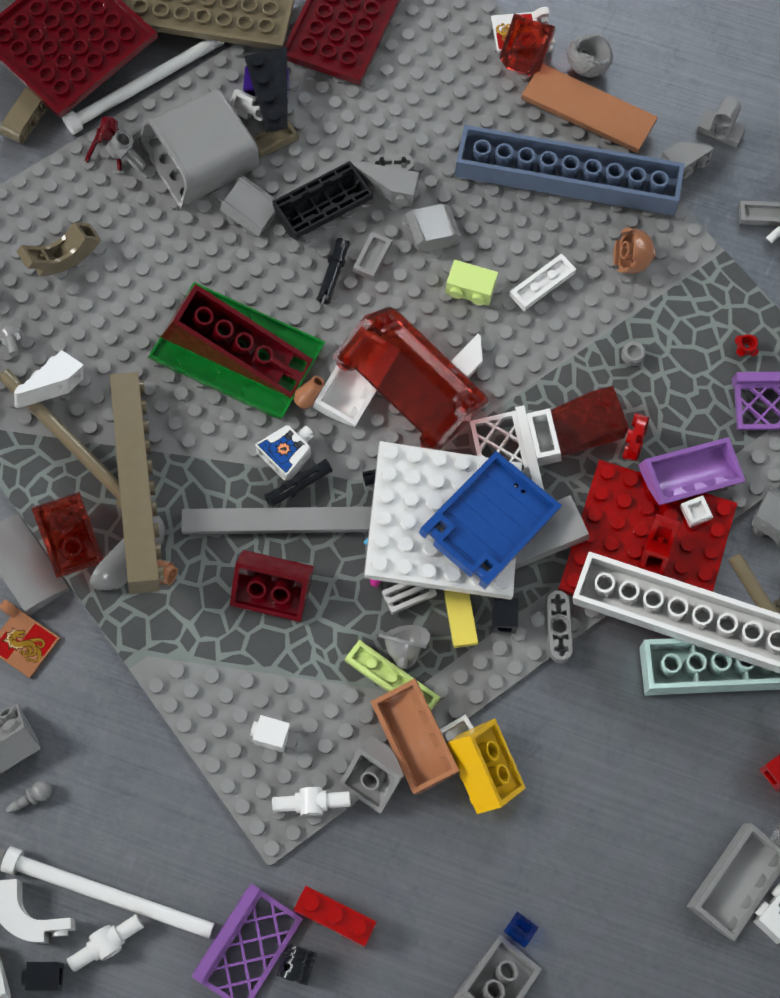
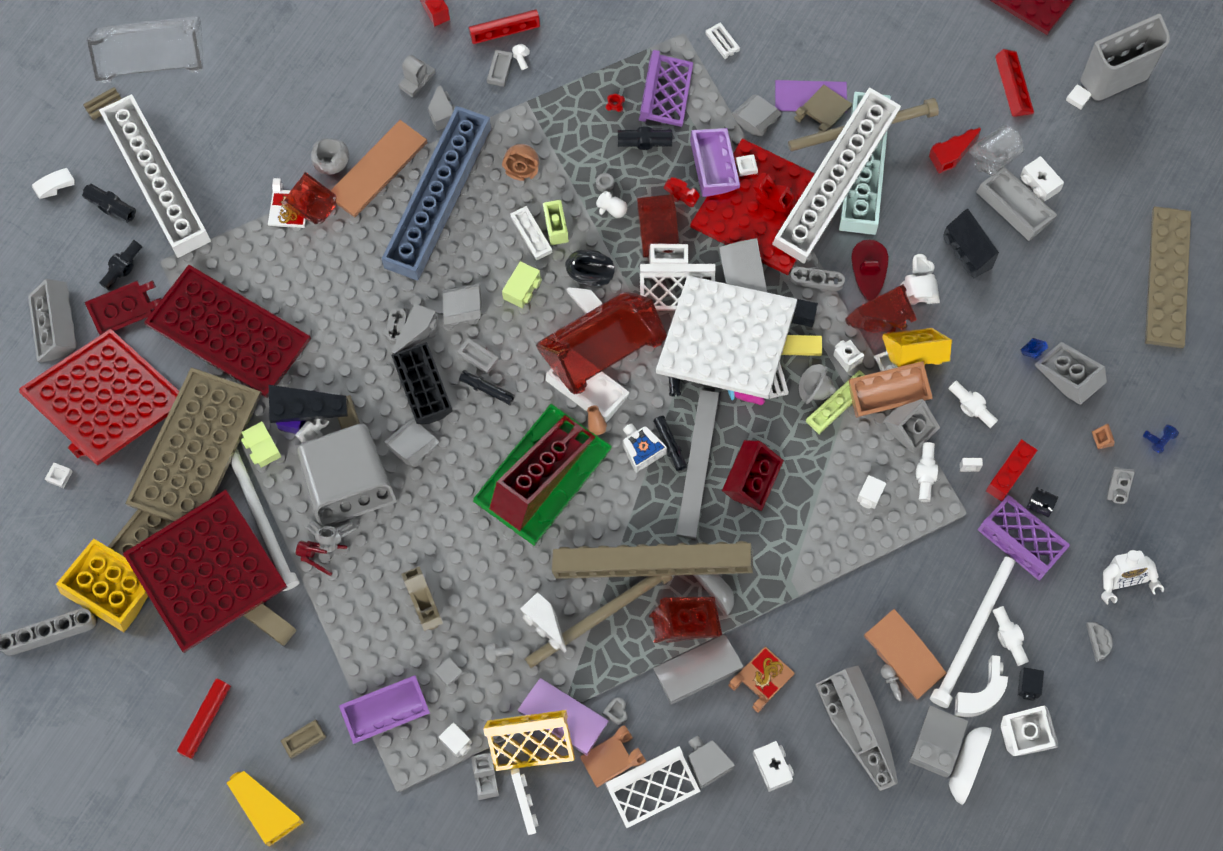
camera: 75 degrees left, 0 degrees up
blue door [419,451,562,590] -> none
none -> yellowish green brick [241,421,282,468]
none -> yellowish green brick [543,200,569,245]
none -> black hair [565,249,615,286]
none -> white animal [596,191,627,218]
none -> black piece [618,126,672,150]
none -> white brick [833,340,864,372]
none -> clear red piece [845,284,916,333]
none -> dark red shield [851,239,889,301]
none -> nougat slope [864,609,947,700]
none -> white cylinder [900,274,940,305]
none -> white tile [912,254,935,276]
none -> black slope [943,209,999,278]
none -> white pin [948,380,998,428]
none -> white tile [959,458,983,472]

